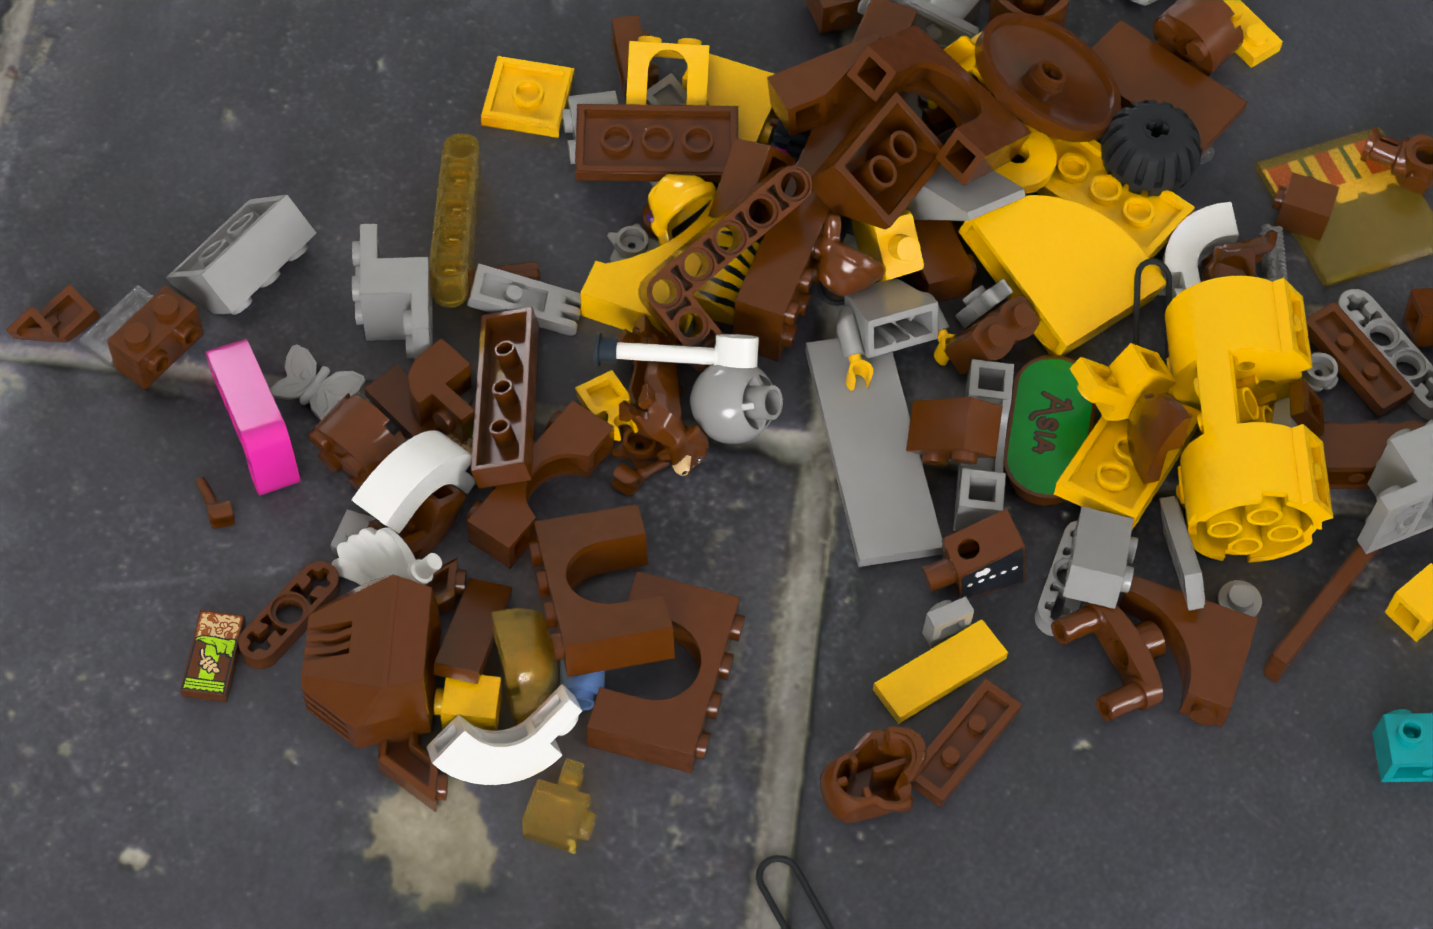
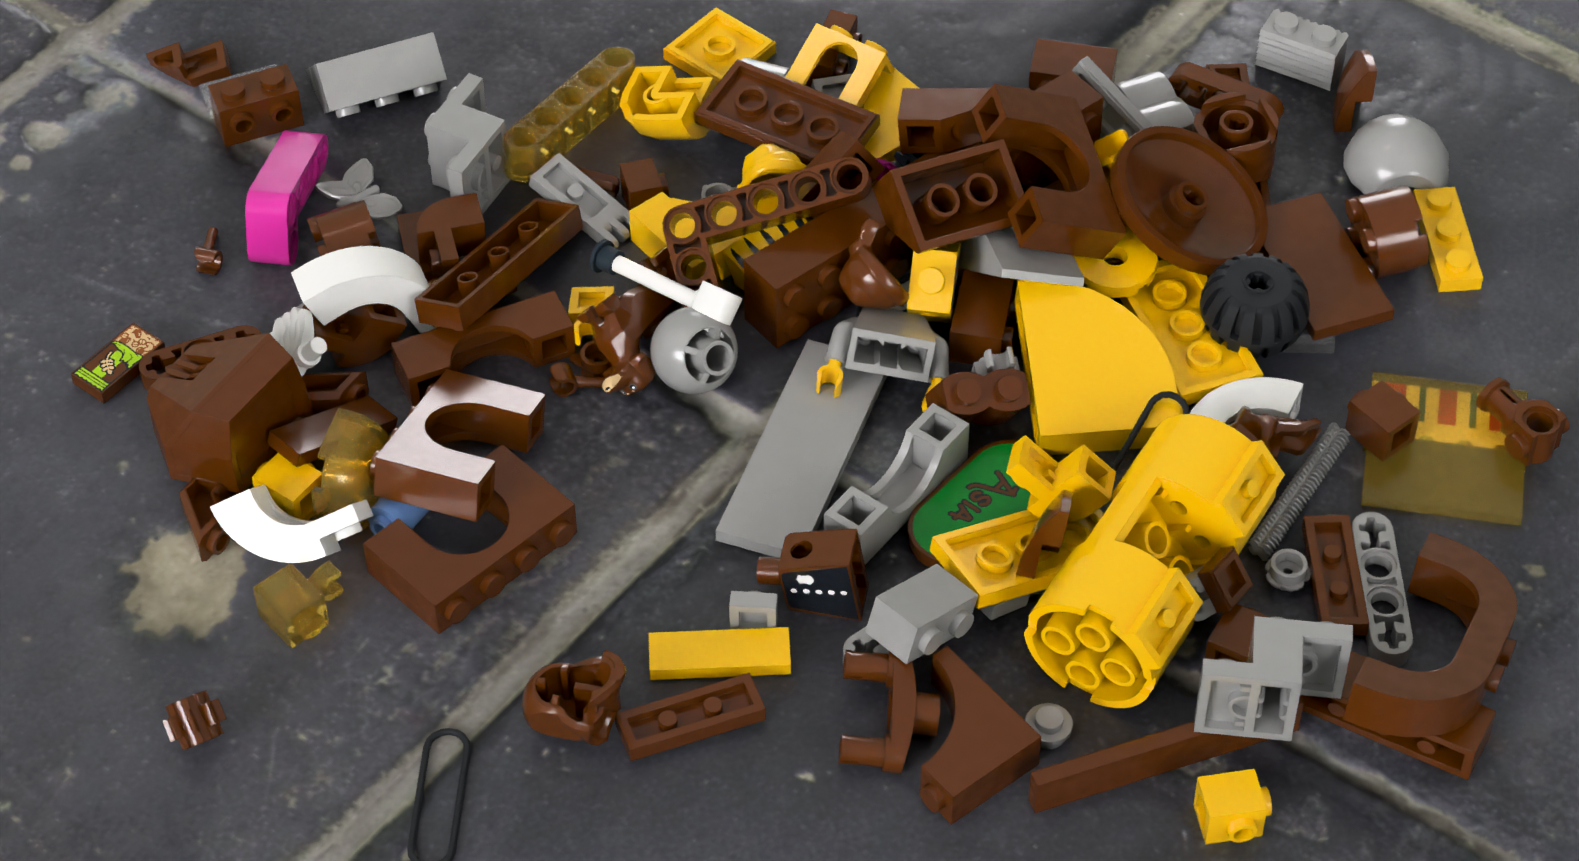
camera: 35 degrees right, 10 degrees down
reddish brown brick [906,397,1003,466] -> none
light grey tile [1159,496,1206,611] -> none
none -> yellow brick [619,66,717,140]
none -> reddish brown plate [619,157,669,210]

